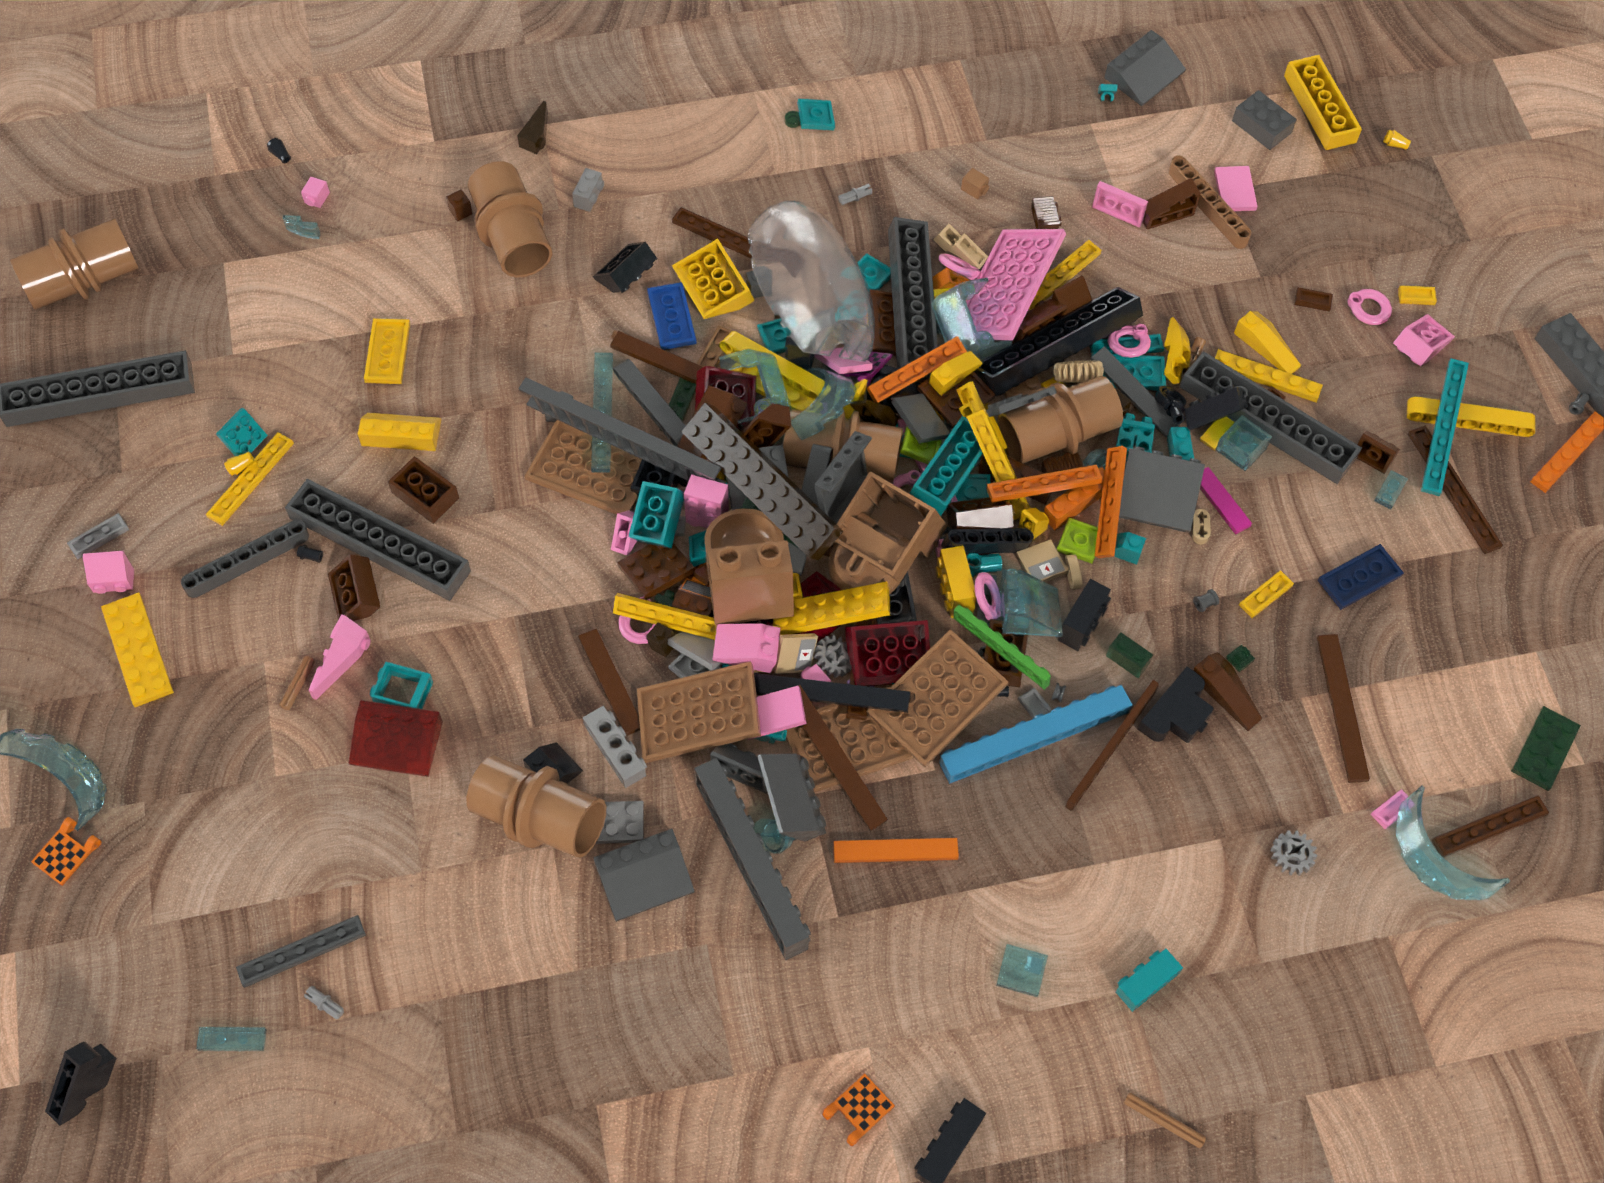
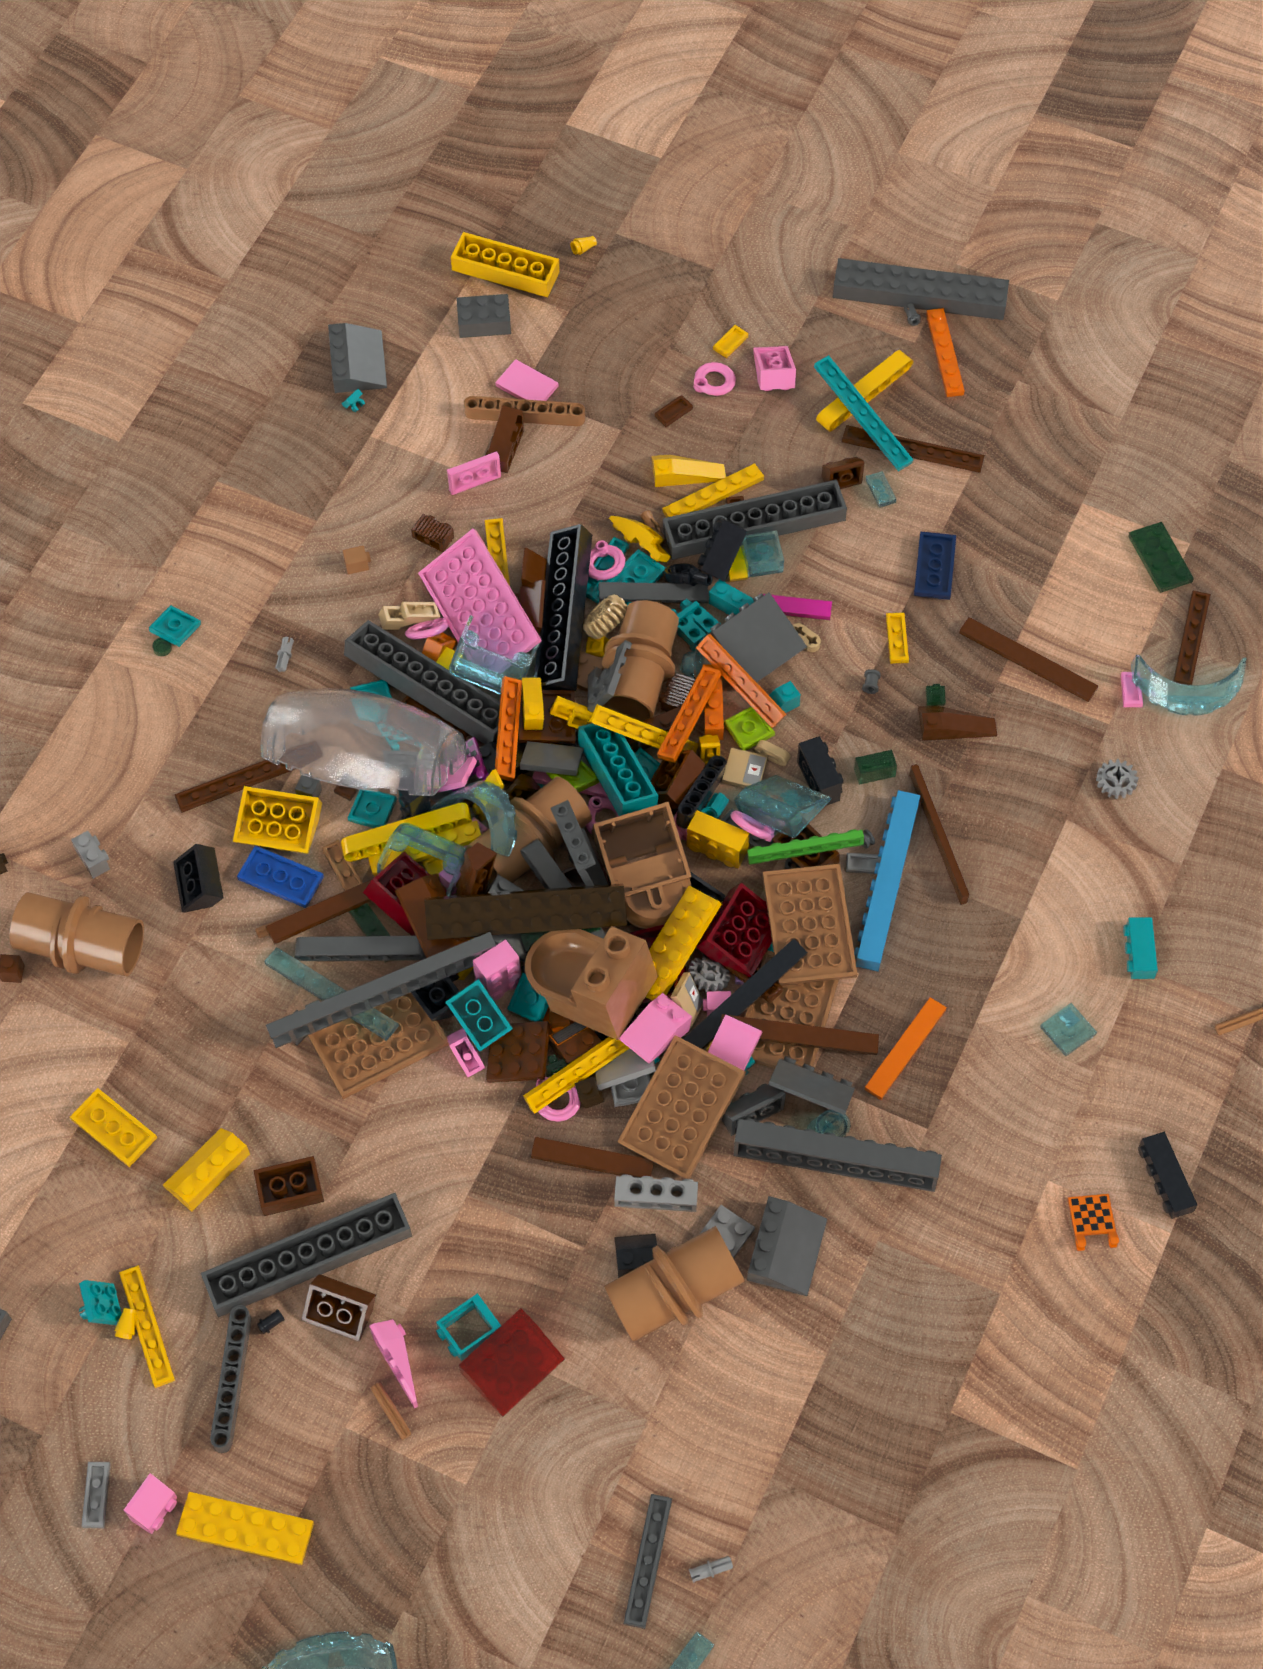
camera: 50 degrees left, 0 degrees up
black brick [1138,667,1214,743] -> none

